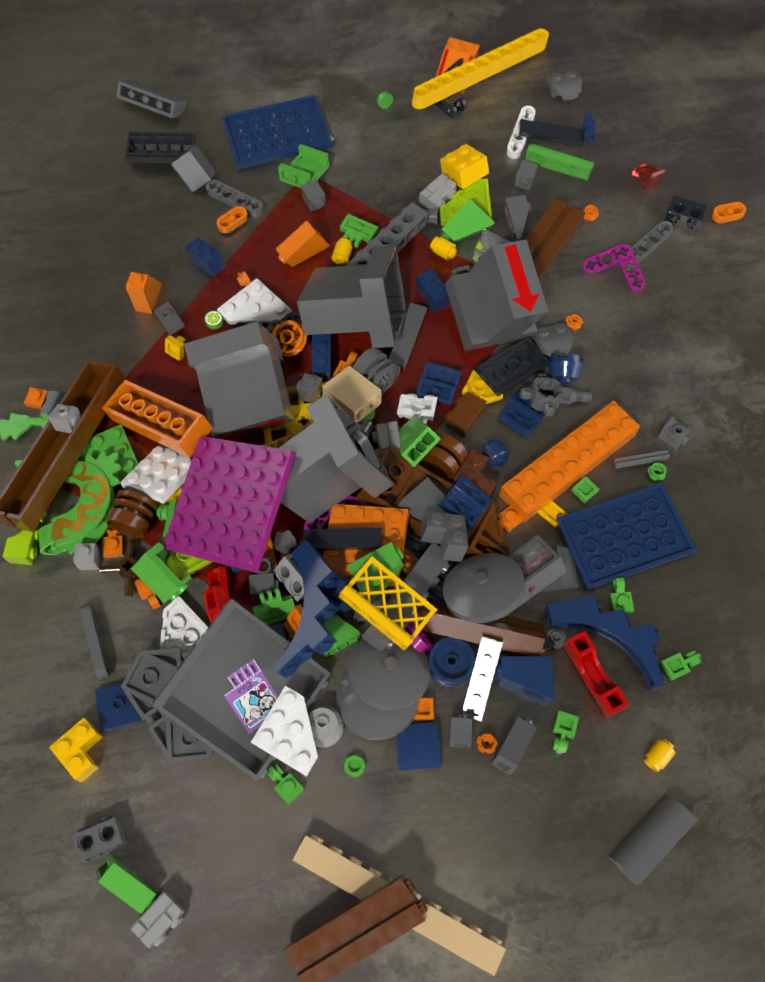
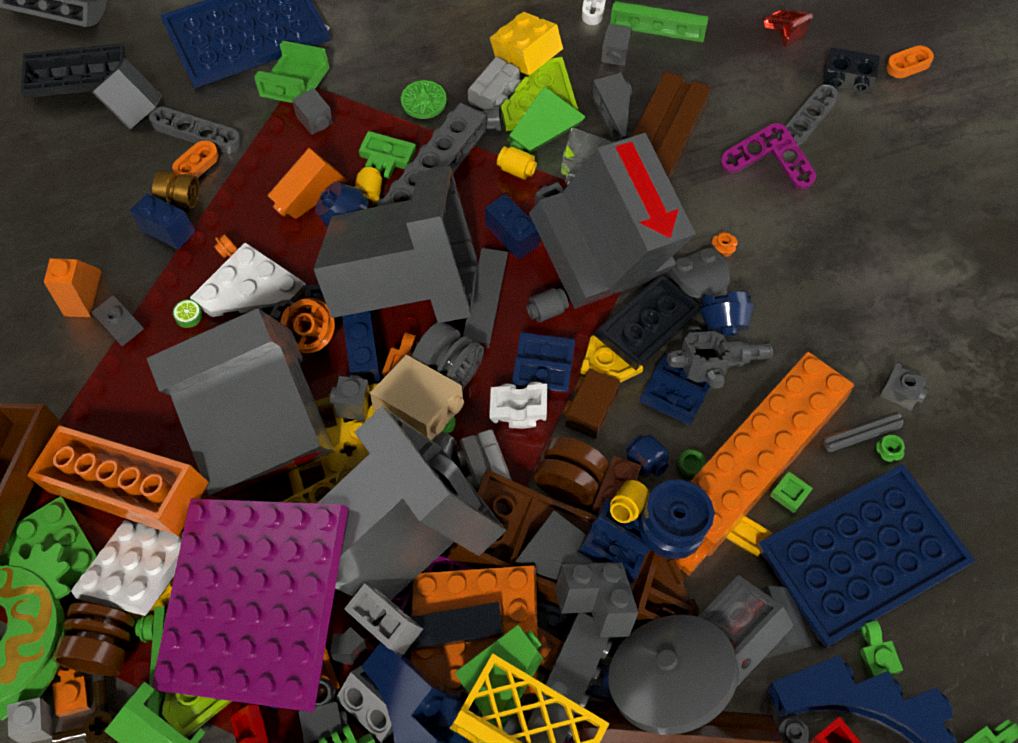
camera: 10 degrees left, 5 degrees down
yellow tile [165,336,186,361] -> none
bright green slope [400,416,440,467] -> none
orange plate [583,205,599,221] -> none
none -> pearl gold wheel [152,170,199,209]
none -> dark blue cone [316,182,369,229]
none -> light grey brick [344,583,423,655]
none -> bright green wheel [401,80,447,119]
none -> dark grey brick [526,288,569,323]
none -> yellow brick [610,480,650,523]
none -> dark blue wheel [639,479,715,559]
none -> bright green tile [677,450,707,480]

